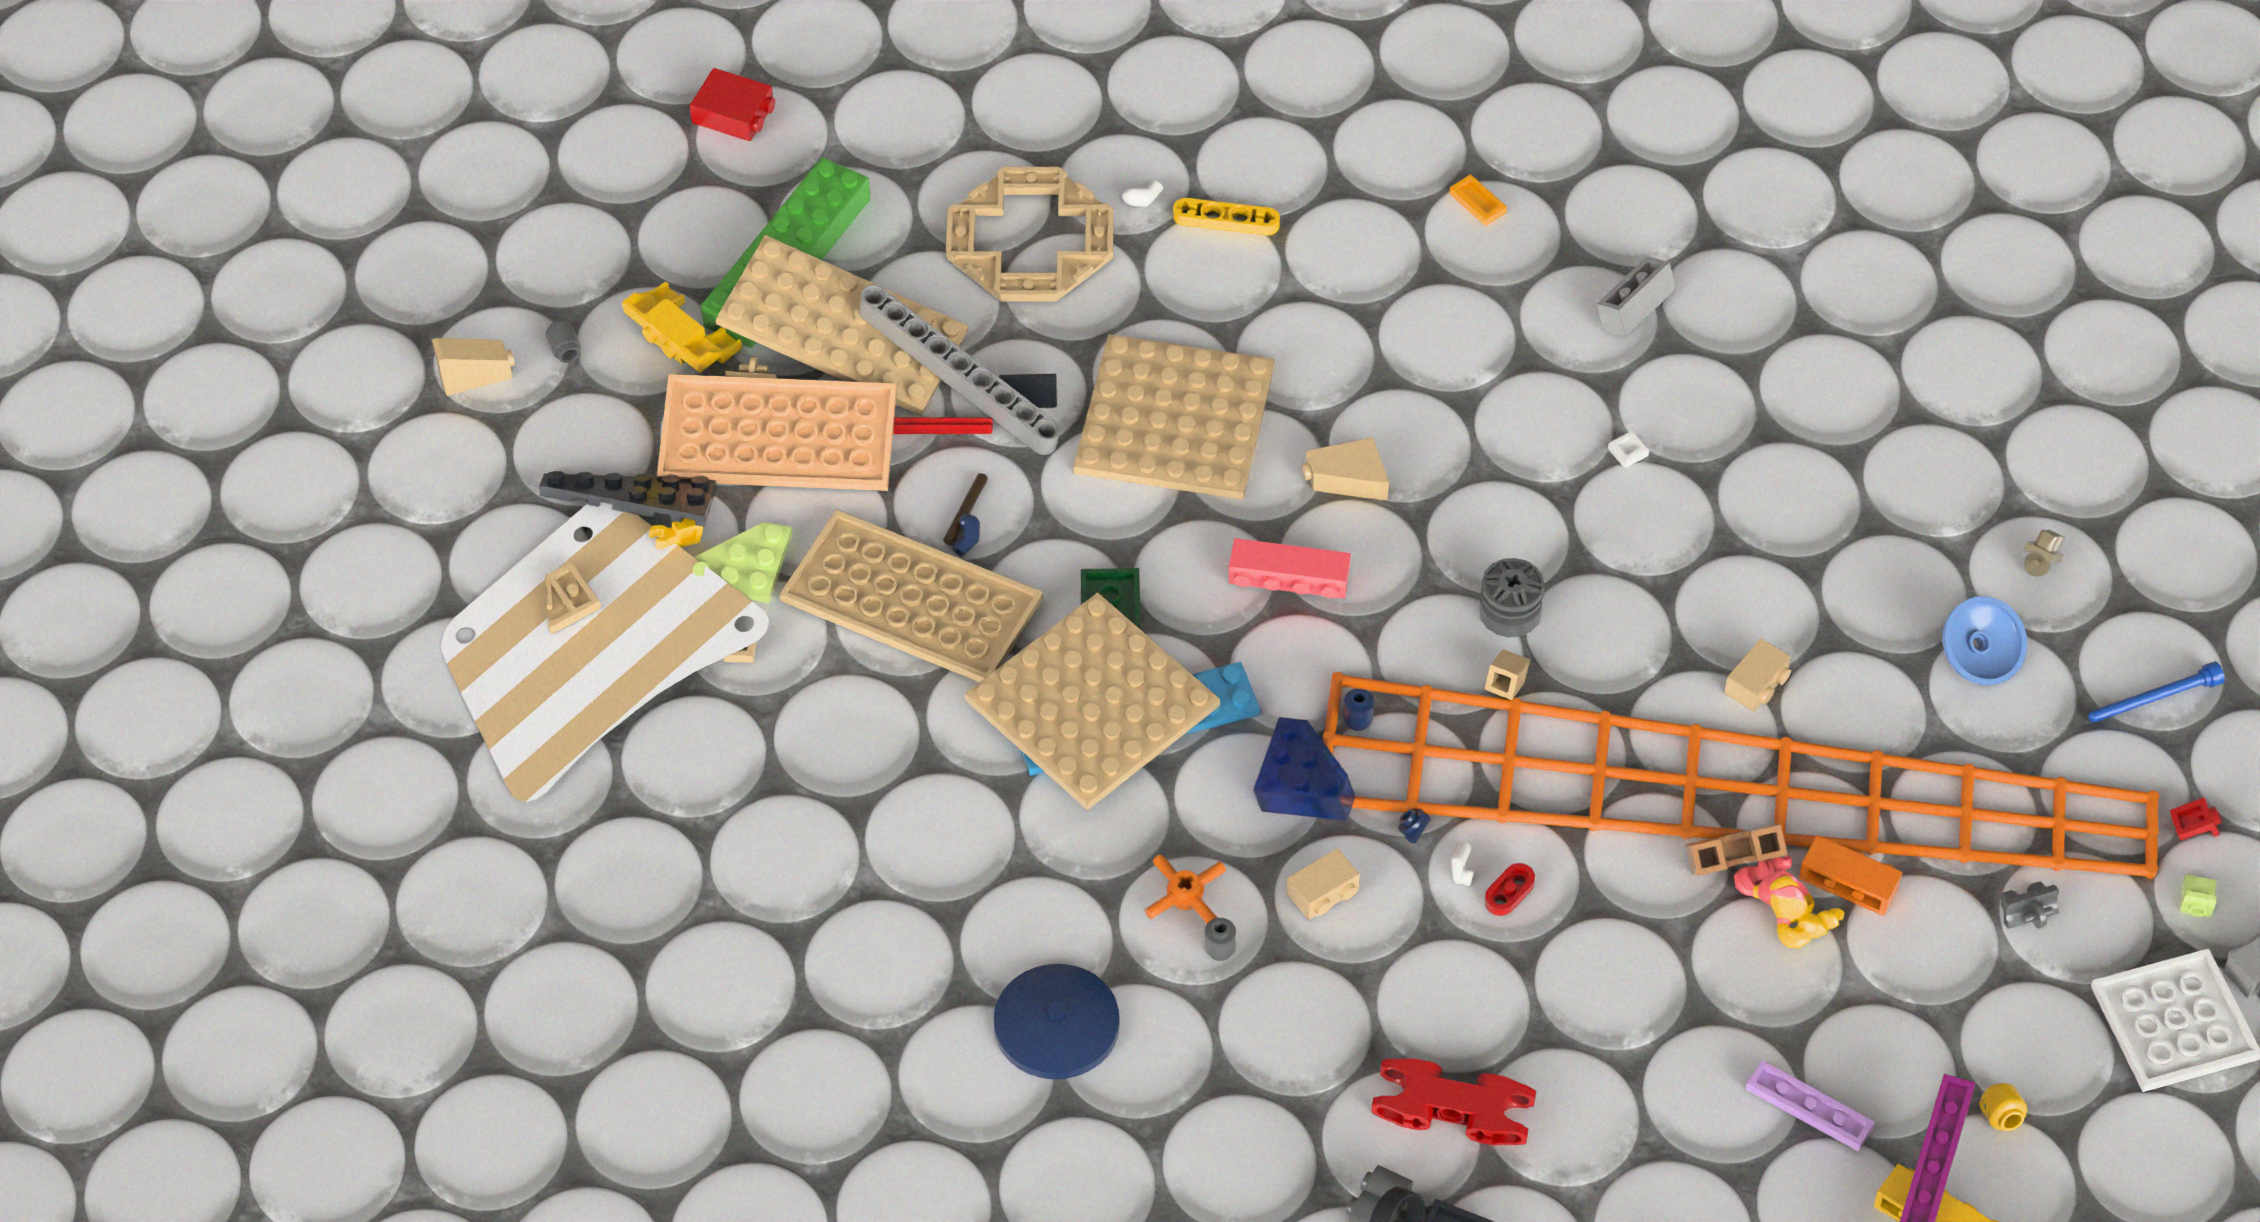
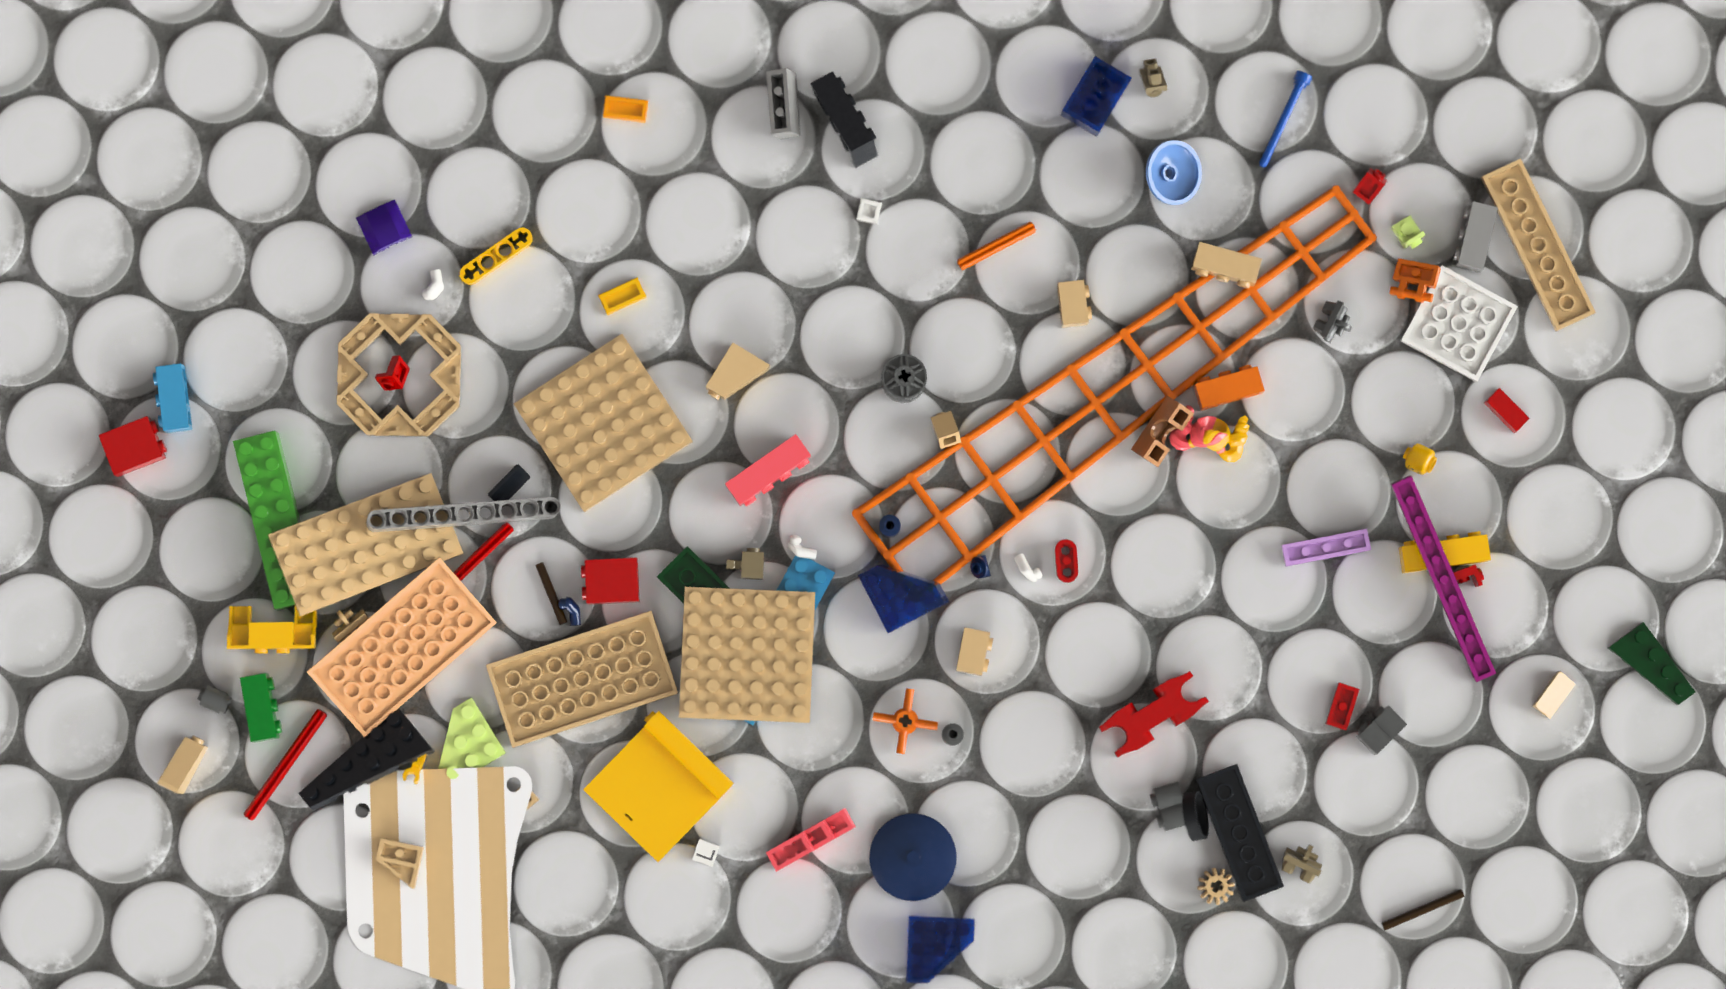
camera: 50 degrees left, 30 degrees up
none -> dark azure brick [153,363,192,433]
none -> green brick [240,673,282,743]
none -> red axle [244,709,327,821]
none -> dark purple slope [356,199,412,255]
none -> red bracket [375,355,410,391]
none -> red brick [581,558,640,605]
none -> yellow door [583,711,734,862]
none -> yellow tile [598,277,647,316]
none -> white tile [692,839,720,867]
none -> dark tan brick [726,548,764,580]
none -> coral slope [766,808,856,872]
none -> white arm [788,535,817,560]
none -> black wedge [810,71,878,168]
none -> clear blue brick [906,916,975,983]
none -> orange axle [957,222,1036,270]
none -> clear blue brick [1061,56,1132,137]
none -> tan brick [1191,242,1262,288]
none -> orange plate [1390,258,1441,303]
none -> red slope [1484,388,1530,433]

